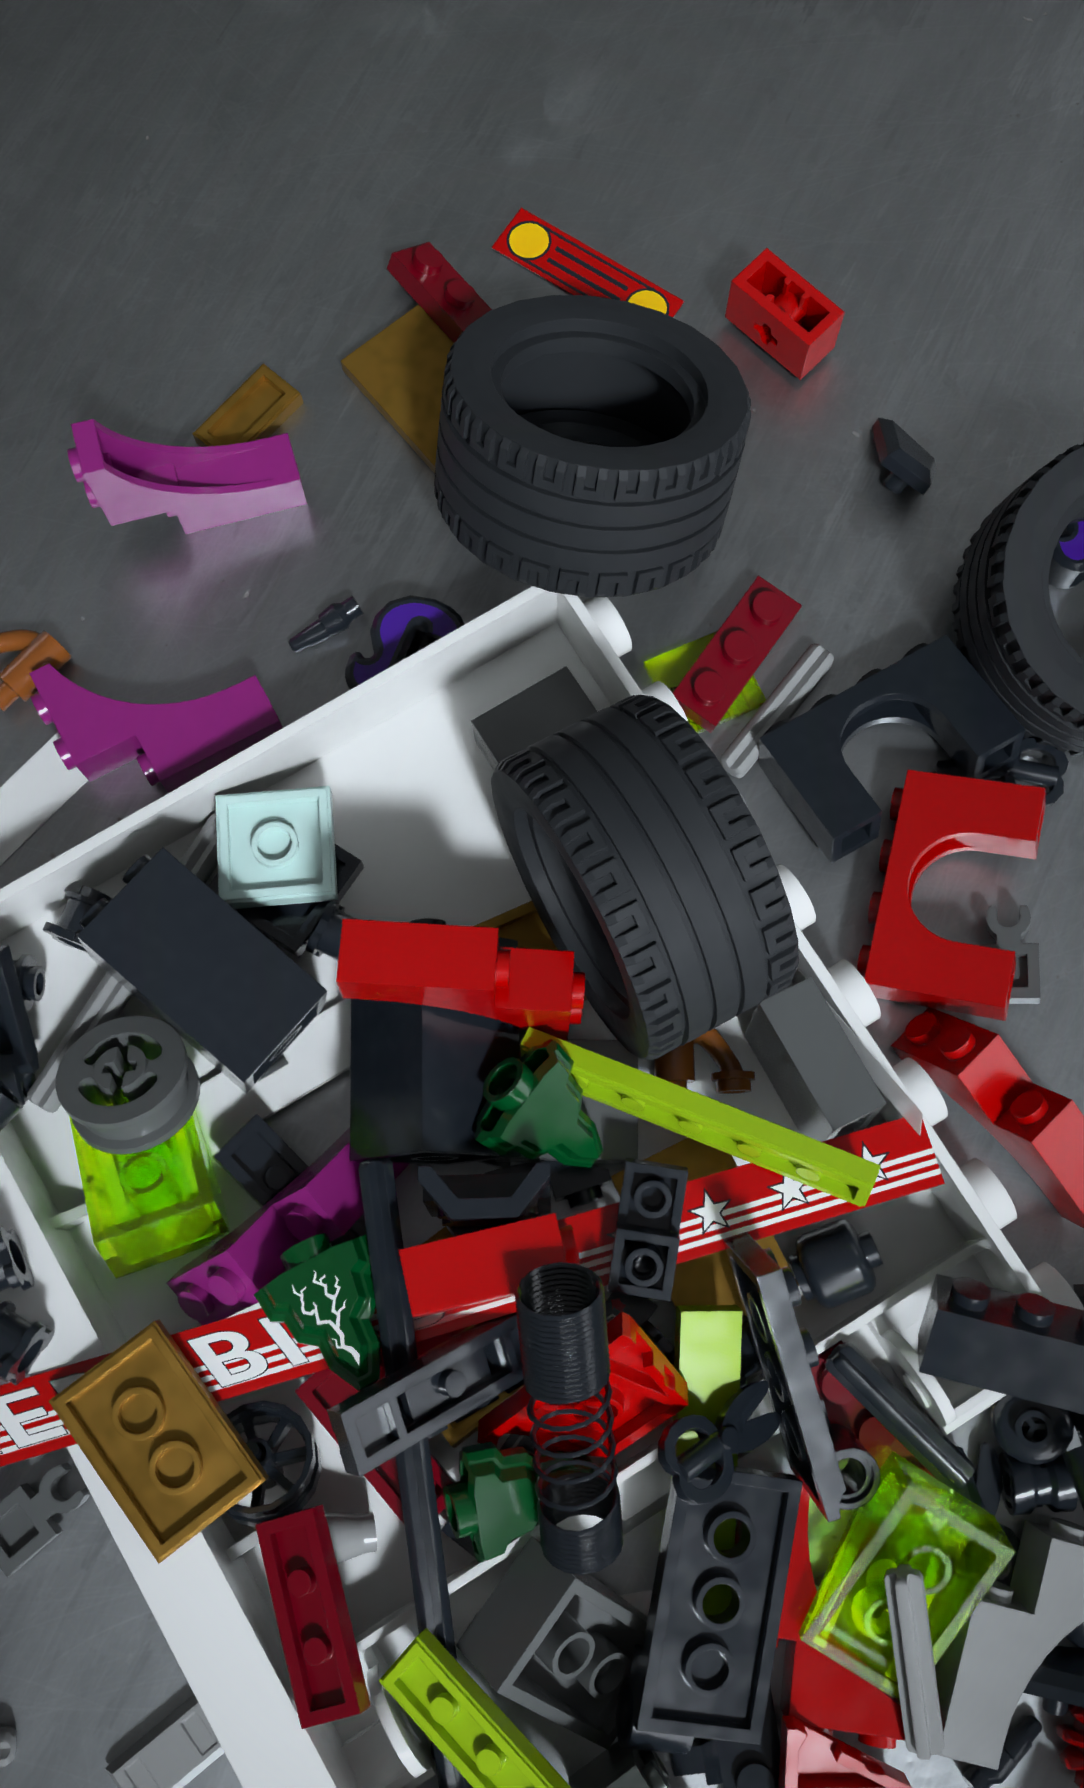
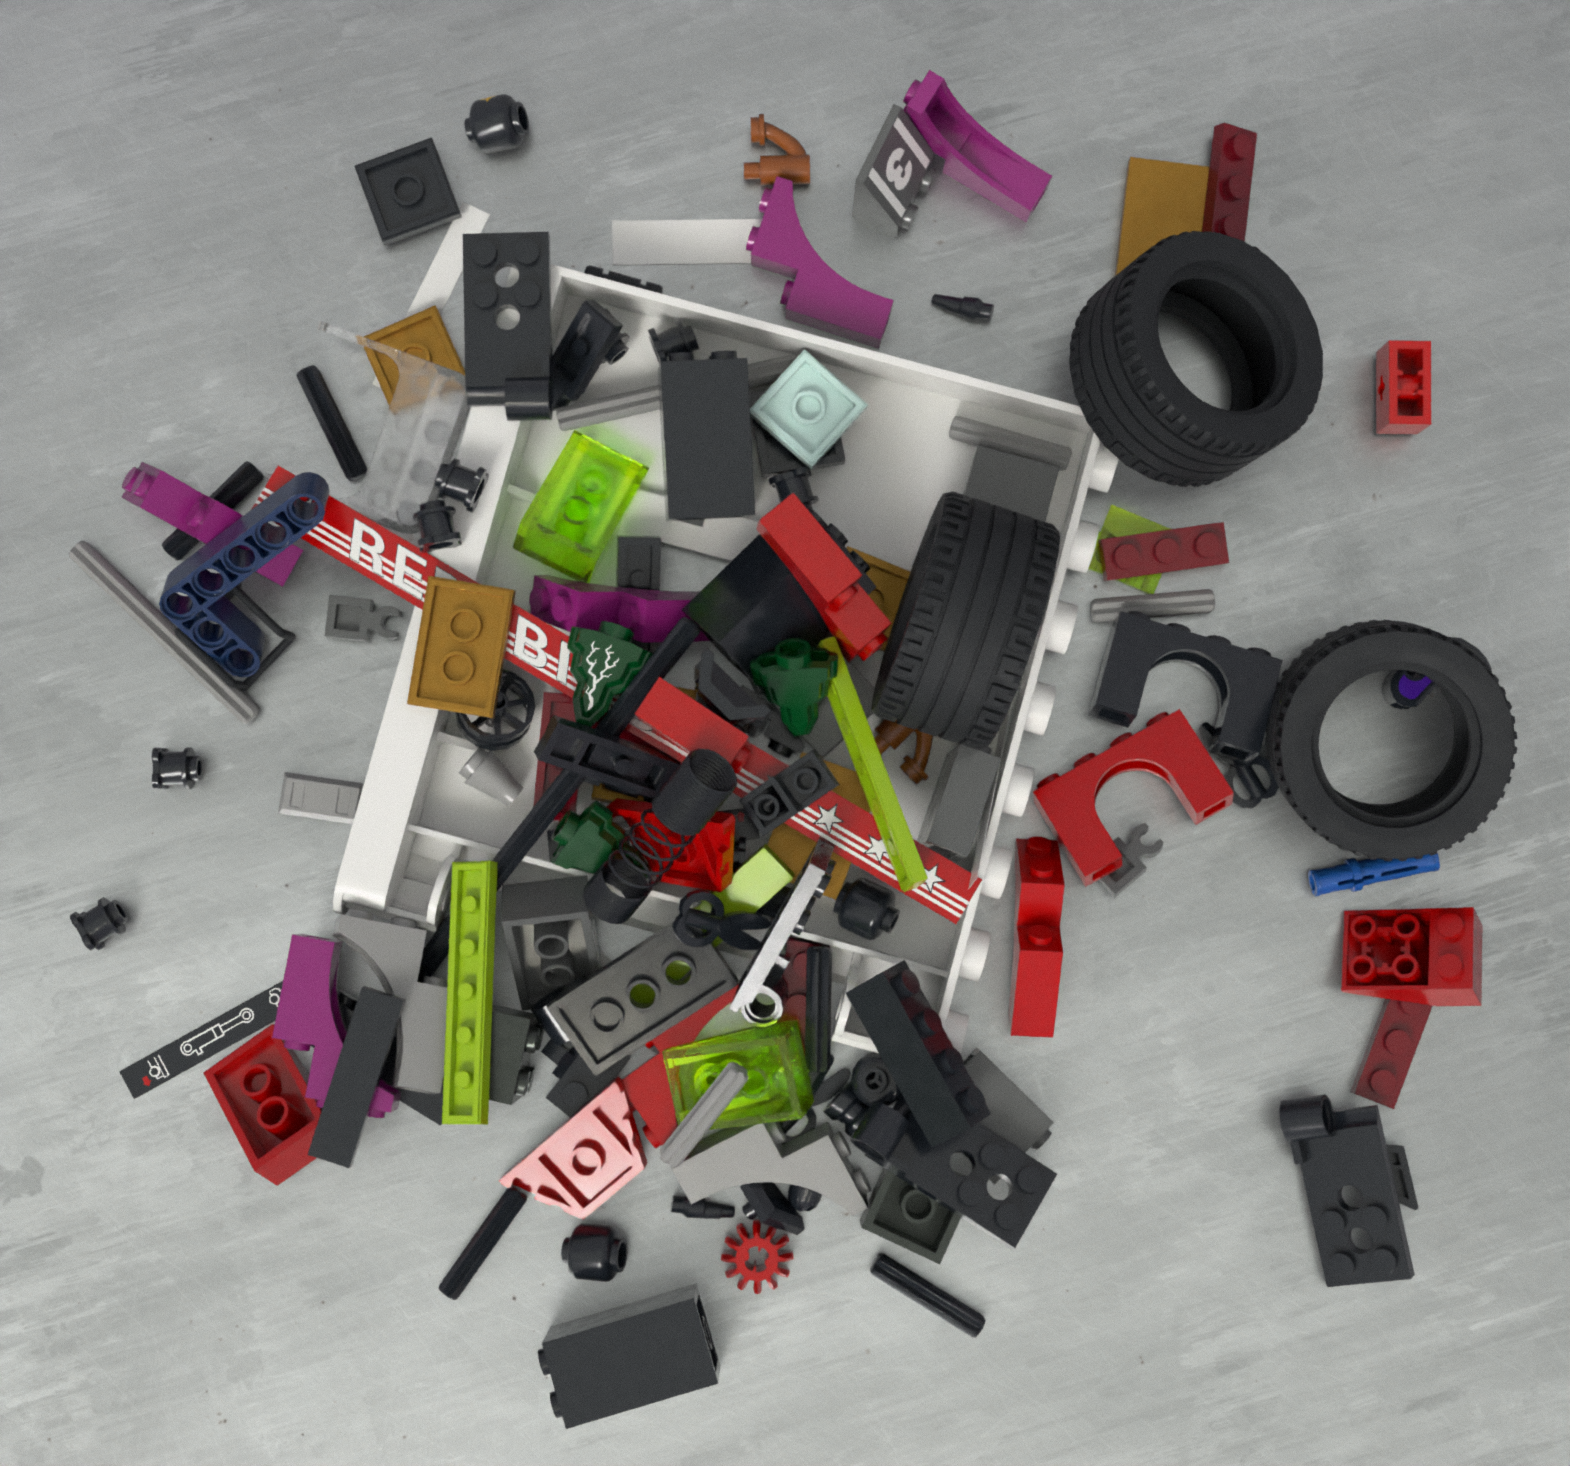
camera: 45 degrees right, 10 degrees up
dark grey wheel [55,1016,200,1154] -> none
pearl gold tile [192,363,303,447] -> none
dark red plate [255,1504,371,1729] -> none
animal [345,595,465,690] -> none
sticker [491,207,685,317] -> none
black piece [872,418,937,495] -> none
none -> dark grey slope [852,104,937,239]
none -> light grey axle [949,416,1072,471]

